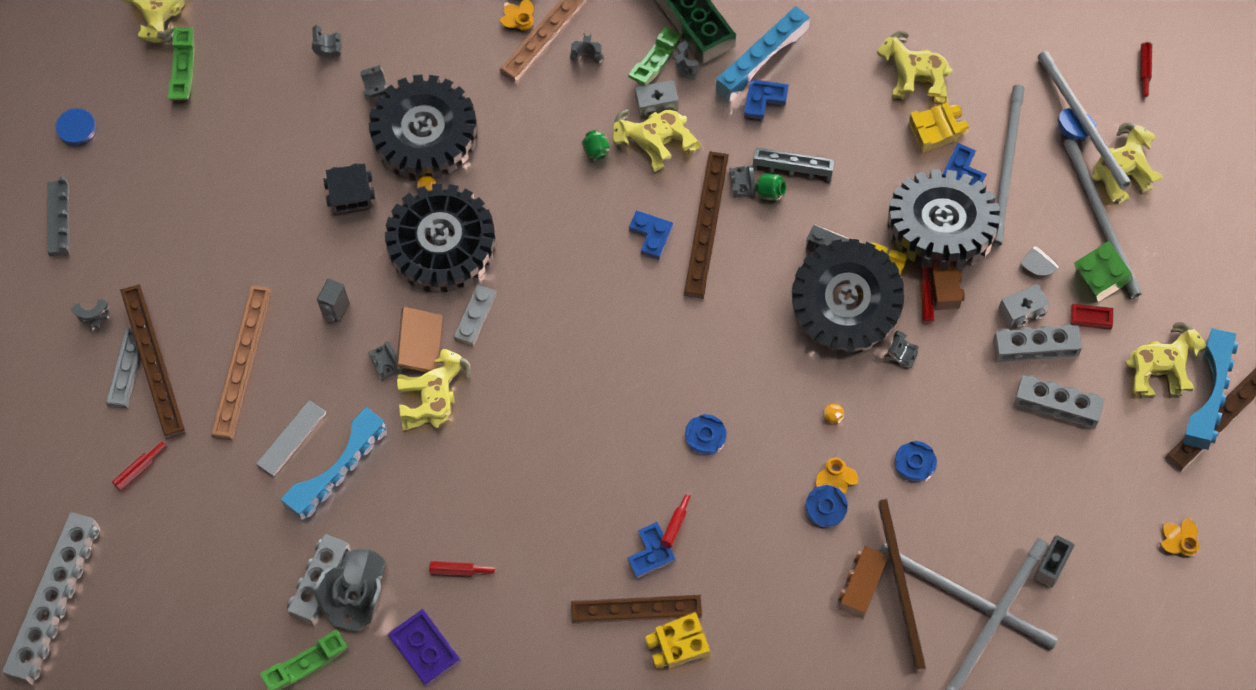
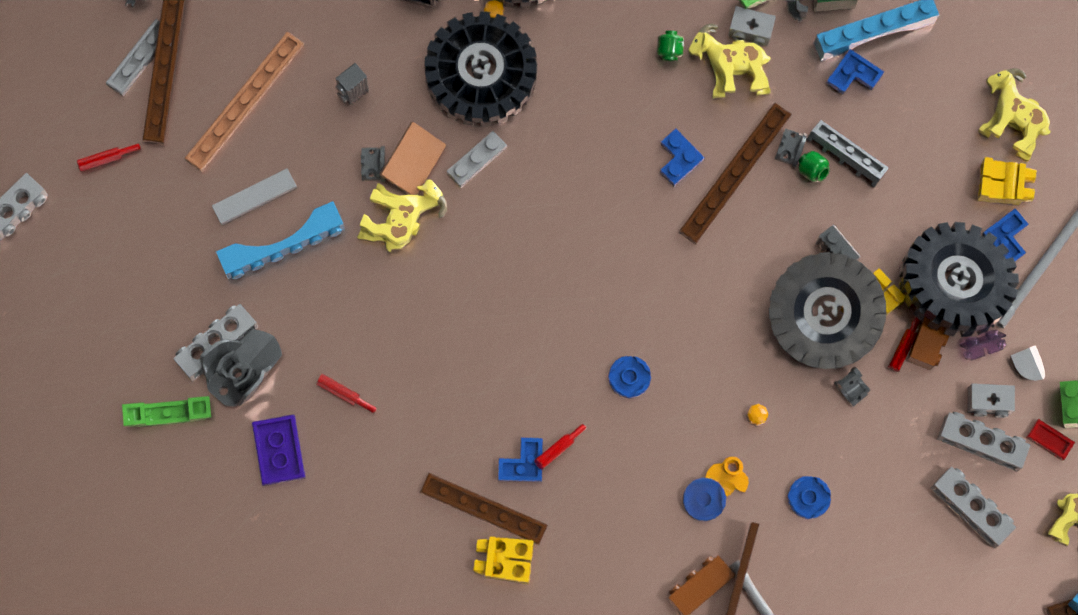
camera: 20 degrees right, 10 degrees up
none -> clear purple hinge [959,330,1007,361]

